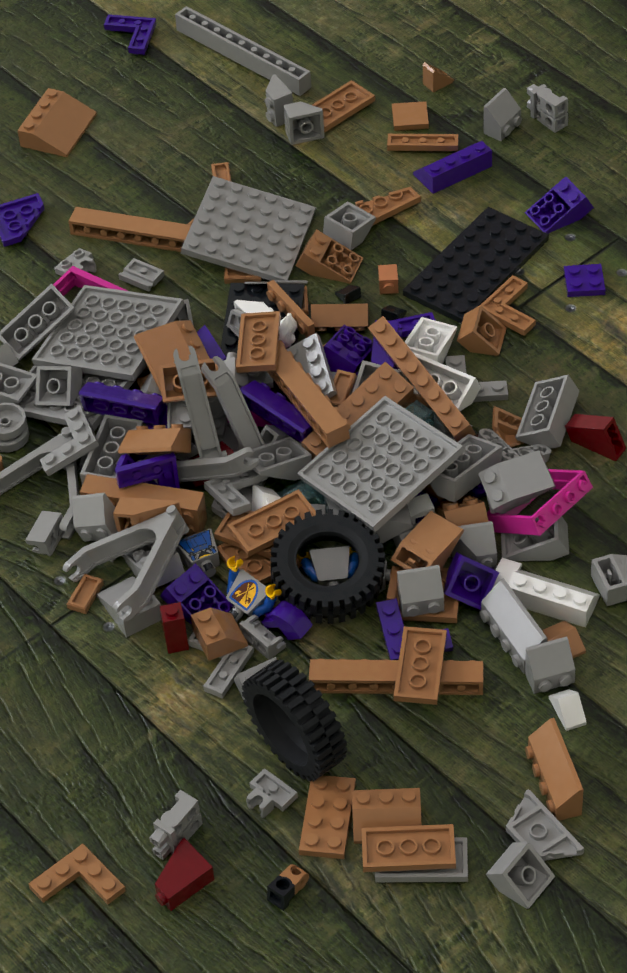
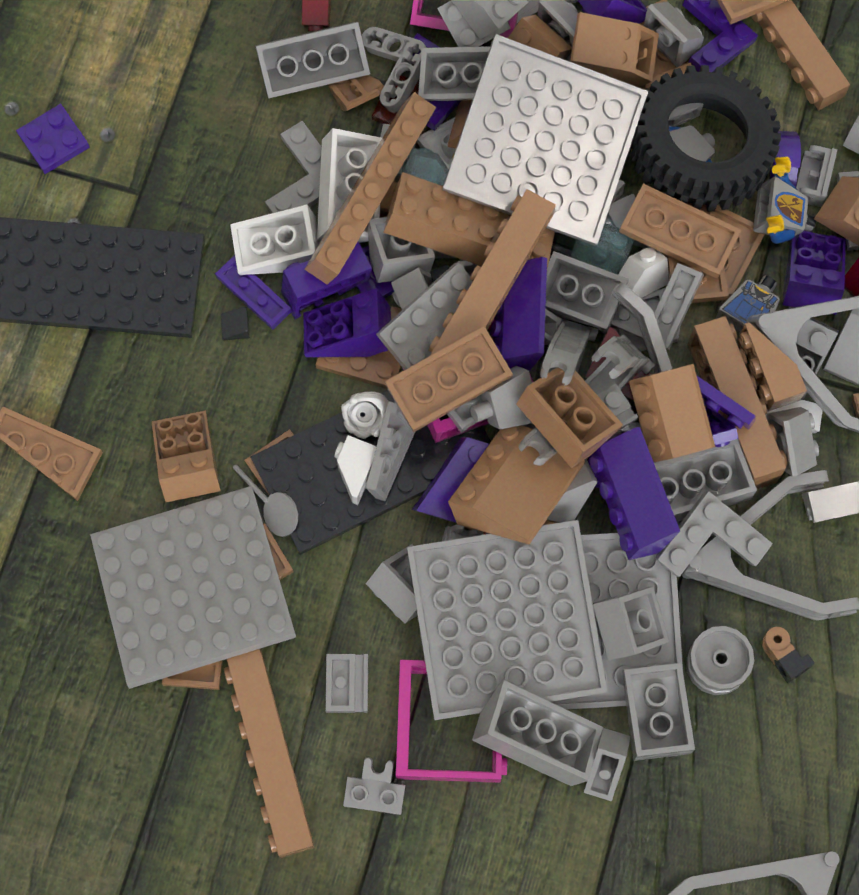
camera: 125 degrees left, 25 degrees up
medium nougat tile [211,162,232,182] -> none
medium nougat plate [266,280,315,337] -> none
medium nougat slope [311,303,369,331] -> none
light grey slope [323,201,376,250] -> none
medium nougat tile [329,370,357,407] -> none
black slope [335,285,361,304] -> none
nougat brick [378,264,399,294] -> none
medium nougat slope [457,305,507,356] -> none
medium nougat plate [481,275,536,336] -> none

